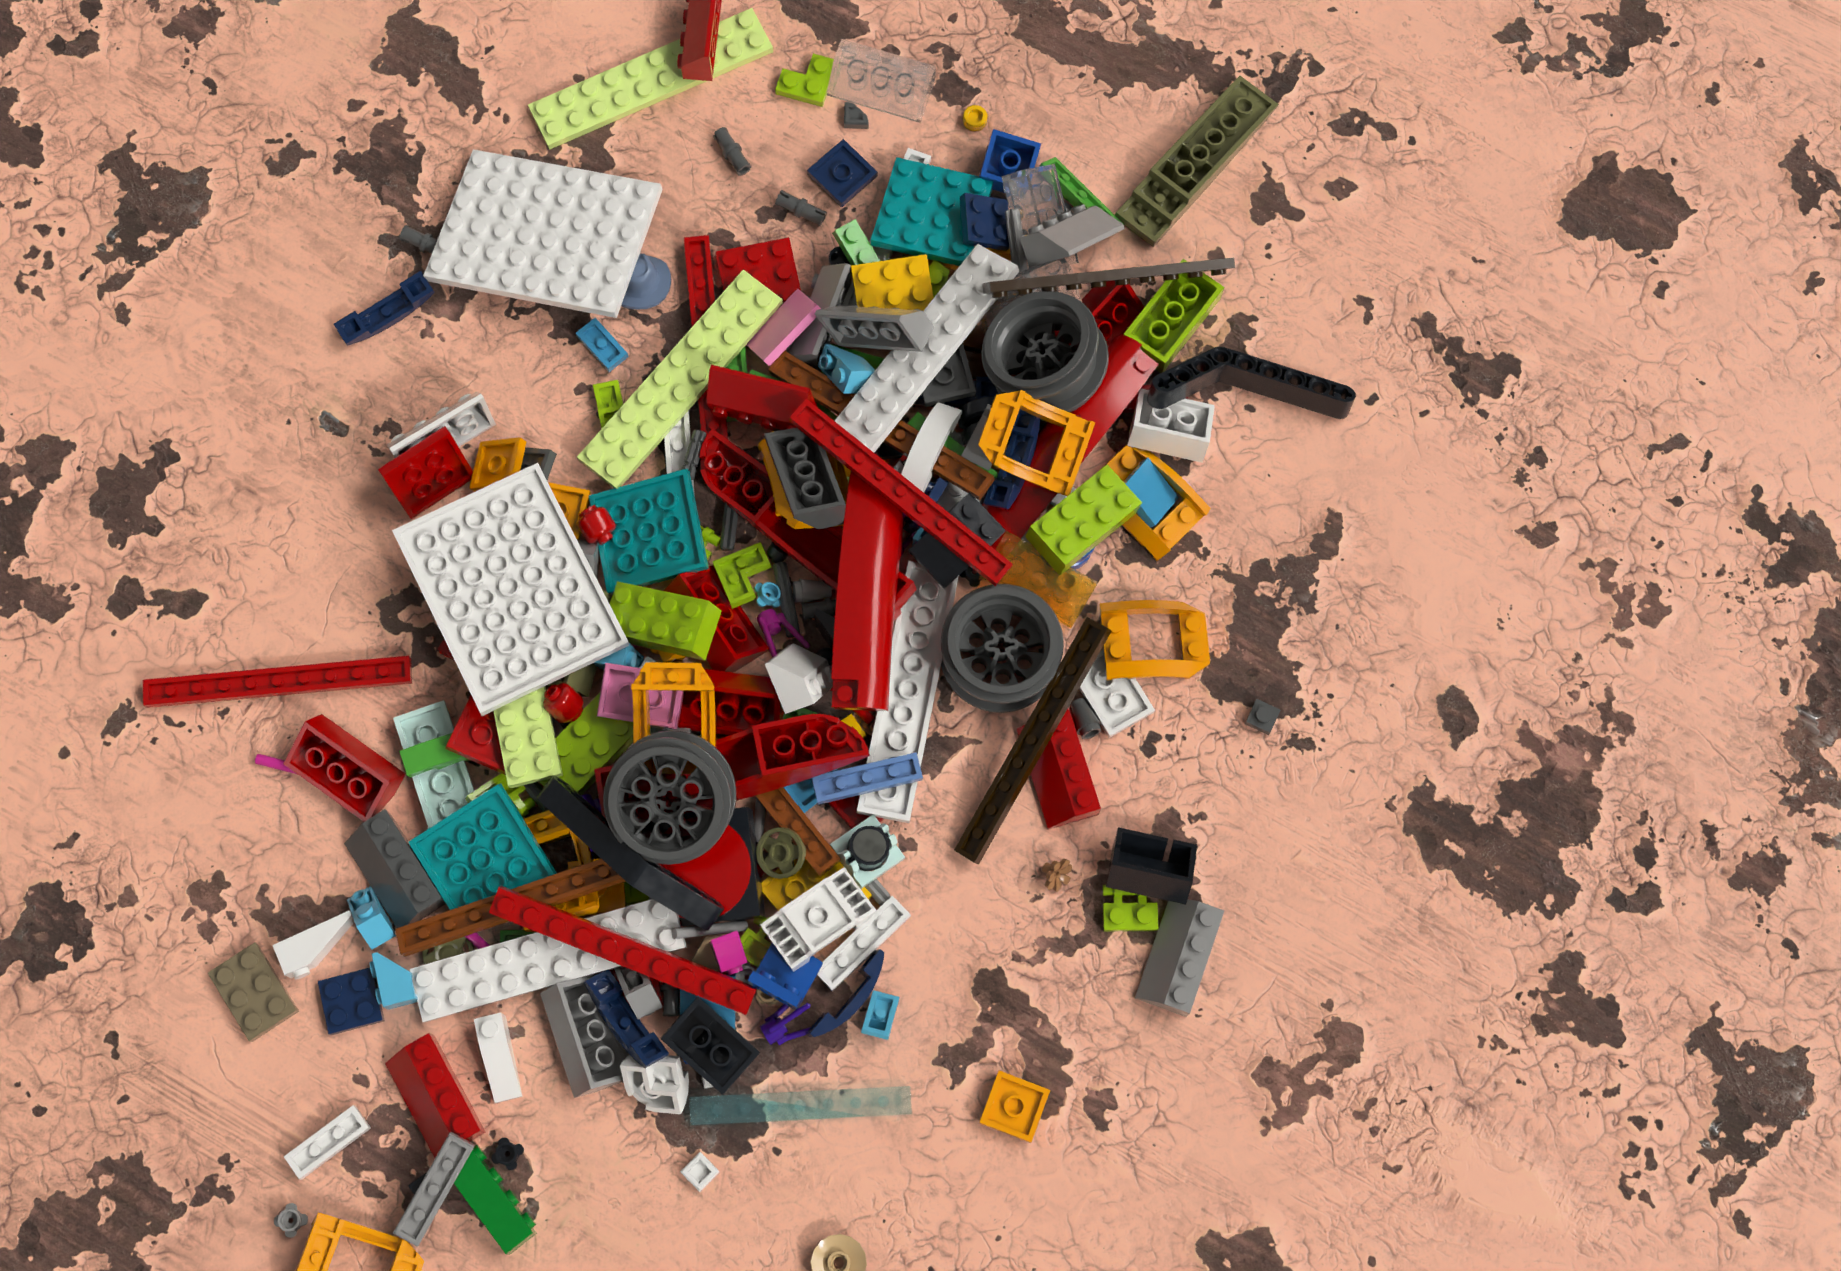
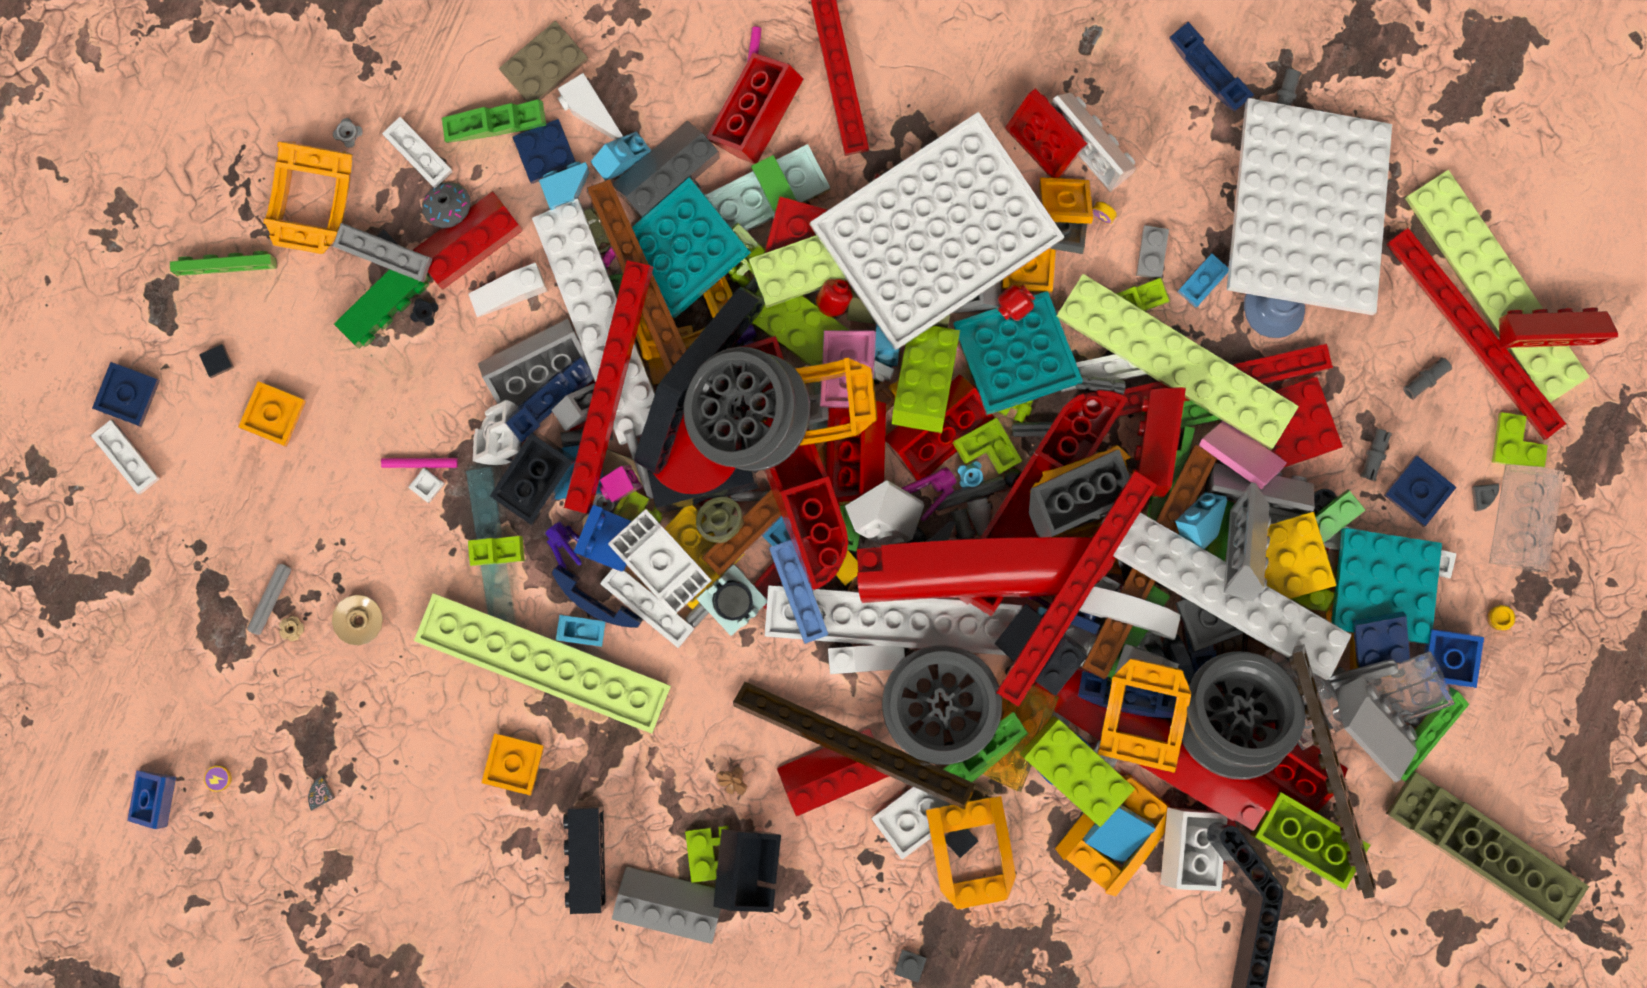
camera: 85 degrees right, 10 degrees up
dark grey cone [1070,698,1101,739] -> none
none -> dark pink bar [381,458,458,468]
none -> yellowish green plate [414,593,671,734]
none -> dark grey dish [422,182,471,228]
none -> bright green slope [442,99,546,143]
none -> lime slope [468,536,525,566]
none -> black brick [563,805,606,914]
none -> white slope [828,645,905,674]
none -> bright green slope [943,712,1029,782]
none -> black tile [945,829,978,858]
none -> yellow tile [1093,201,1117,224]
none -> light grey plate [1136,225,1169,279]
none -> red plate [1386,228,1567,440]

